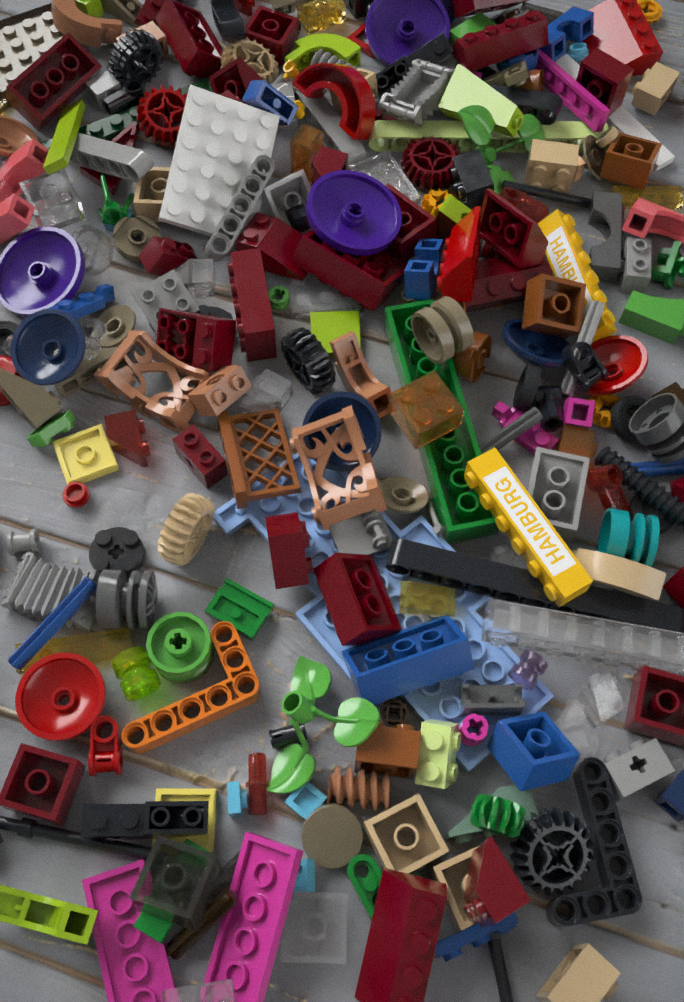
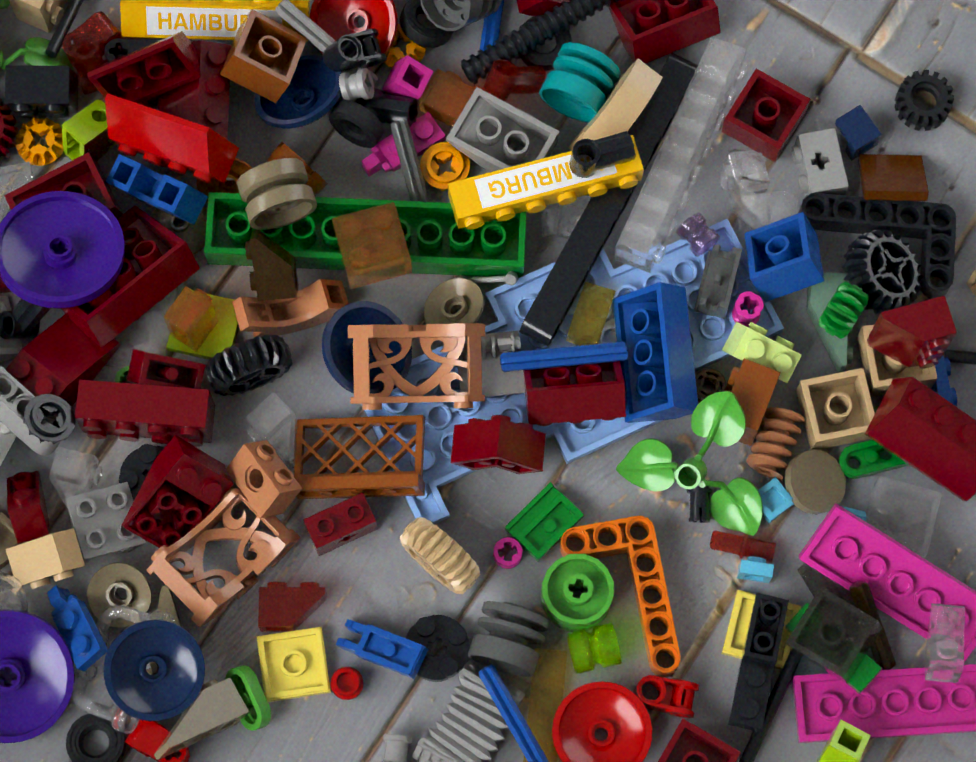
camera: 75 degrees left, 10 degrees up
none -> tan brick [5,528,85,589]
none -> black gear [23,394,76,445]
none -> dark red brick [127,349,206,389]
none -> clear orange brick [163,286,218,352]
none -> dark brown slope [245,230,299,301]
none -> blue hinge [336,619,428,680]
none -> light grey wheel [339,68,374,102]
none -> light orange gear [420,142,470,191]
none -> dark pink bush [493,537,522,569]
none -> blue axle [500,342,628,372]
none -> black piece [569,131,636,178]
none -> reddish brown tile [858,154,929,201]

